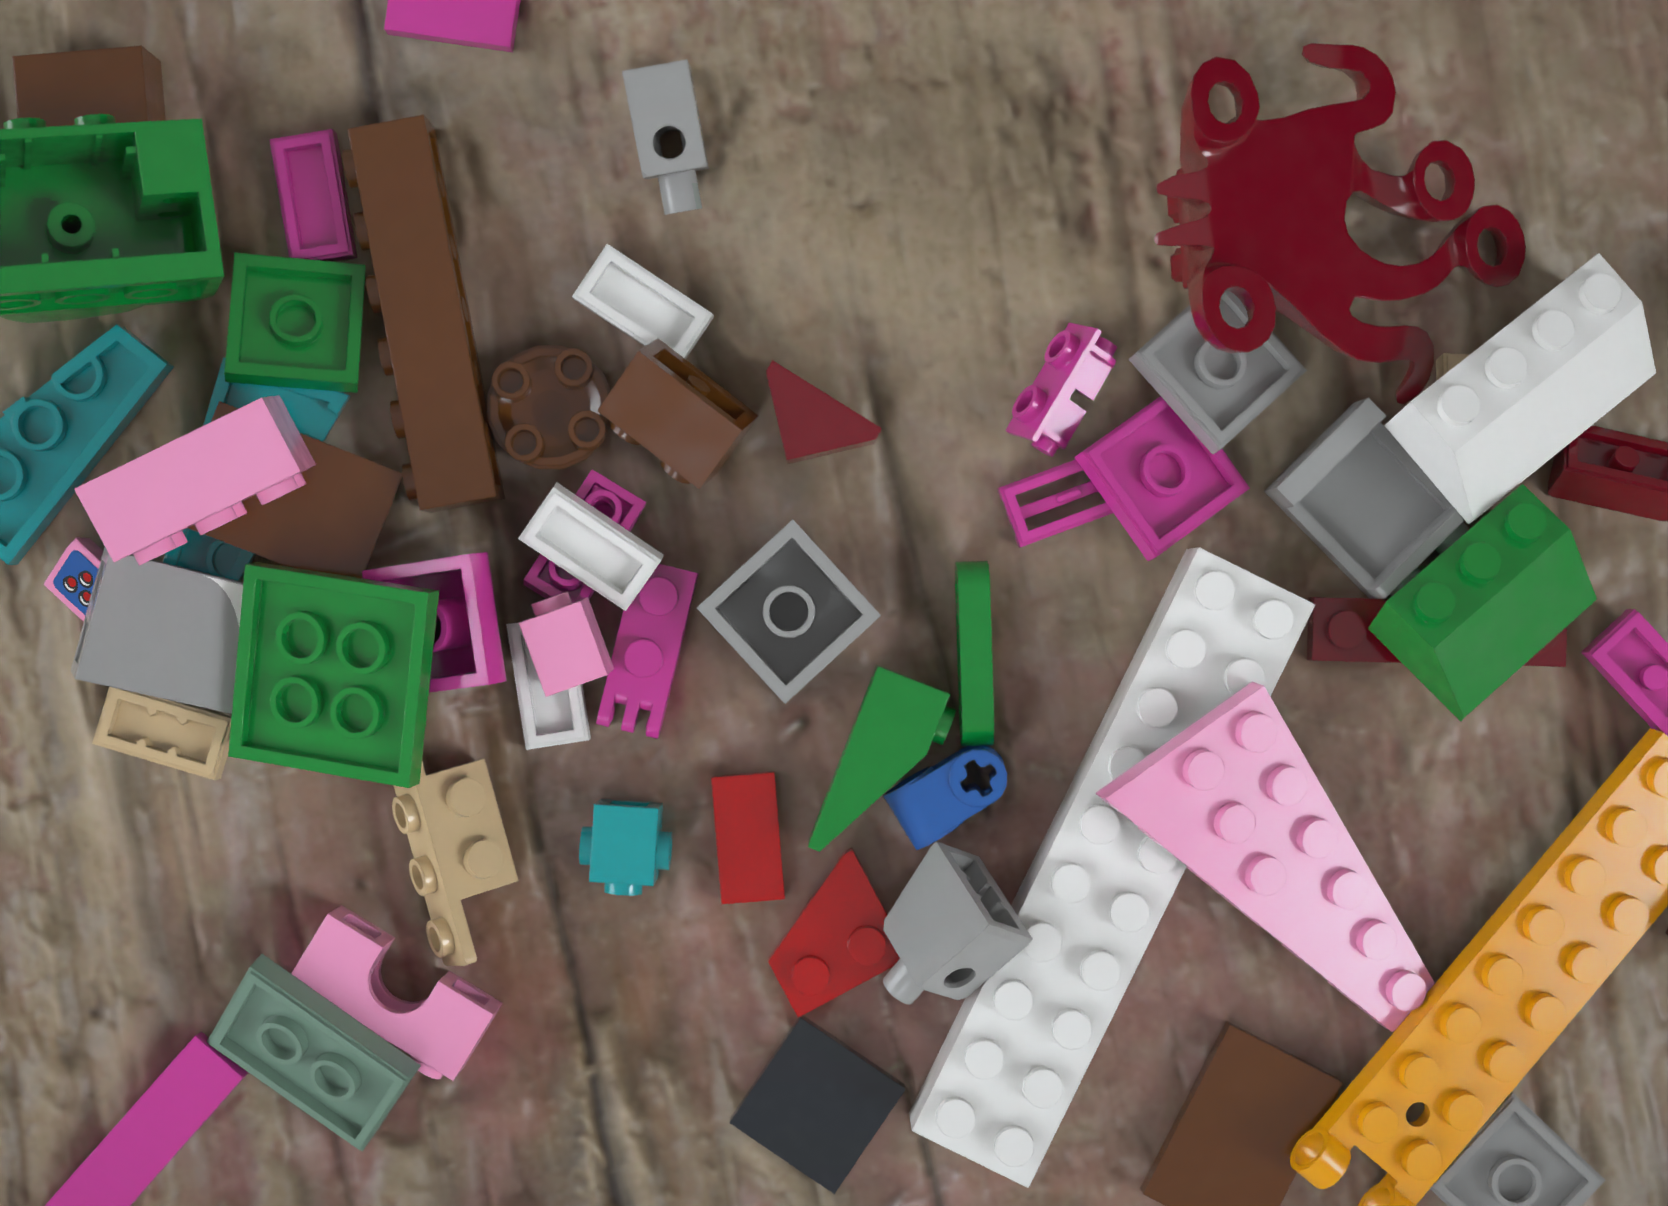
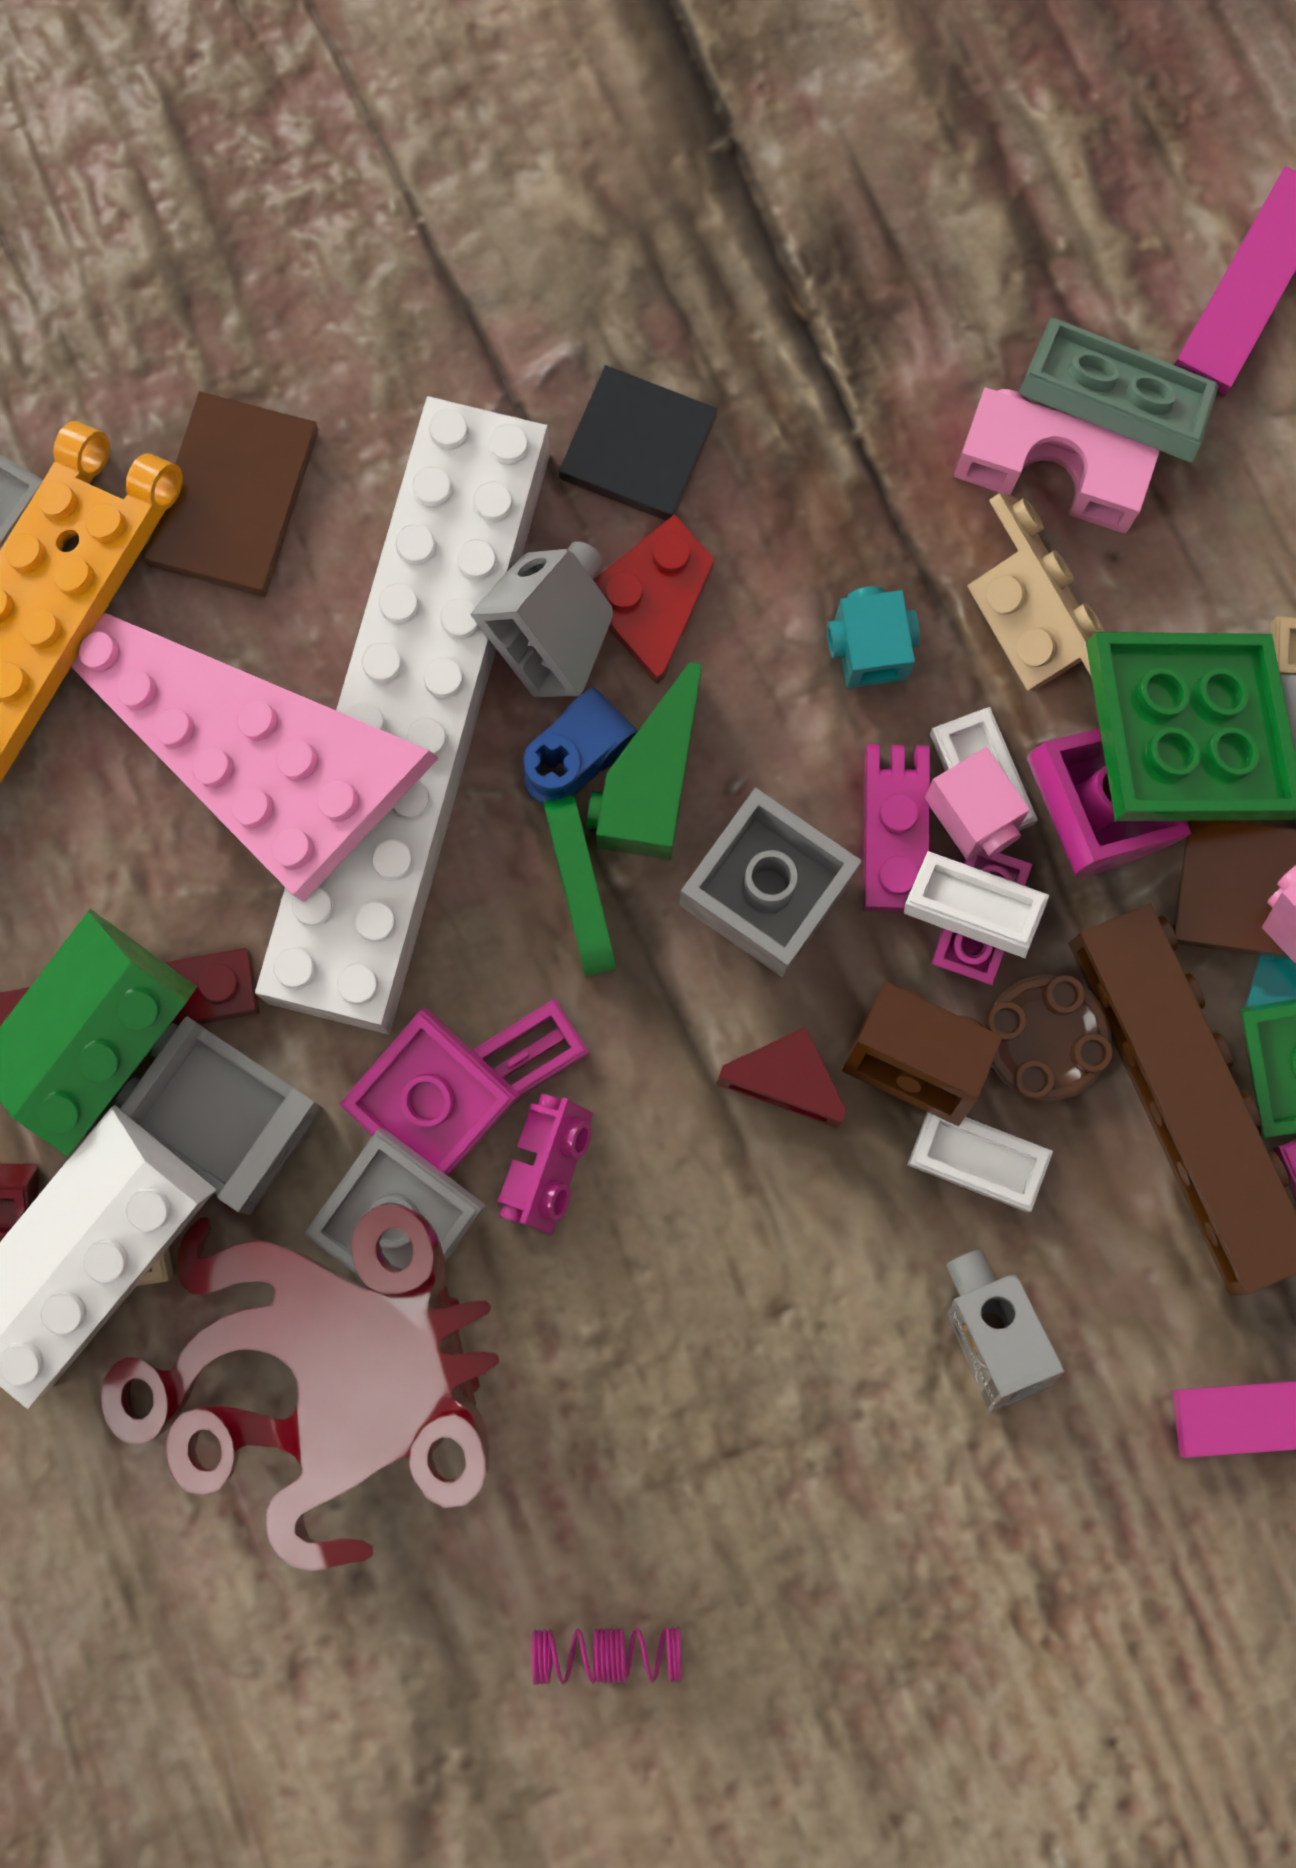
camera: 165 degrees right, 10 degrees down
red tile [711,771,785,905] -> none

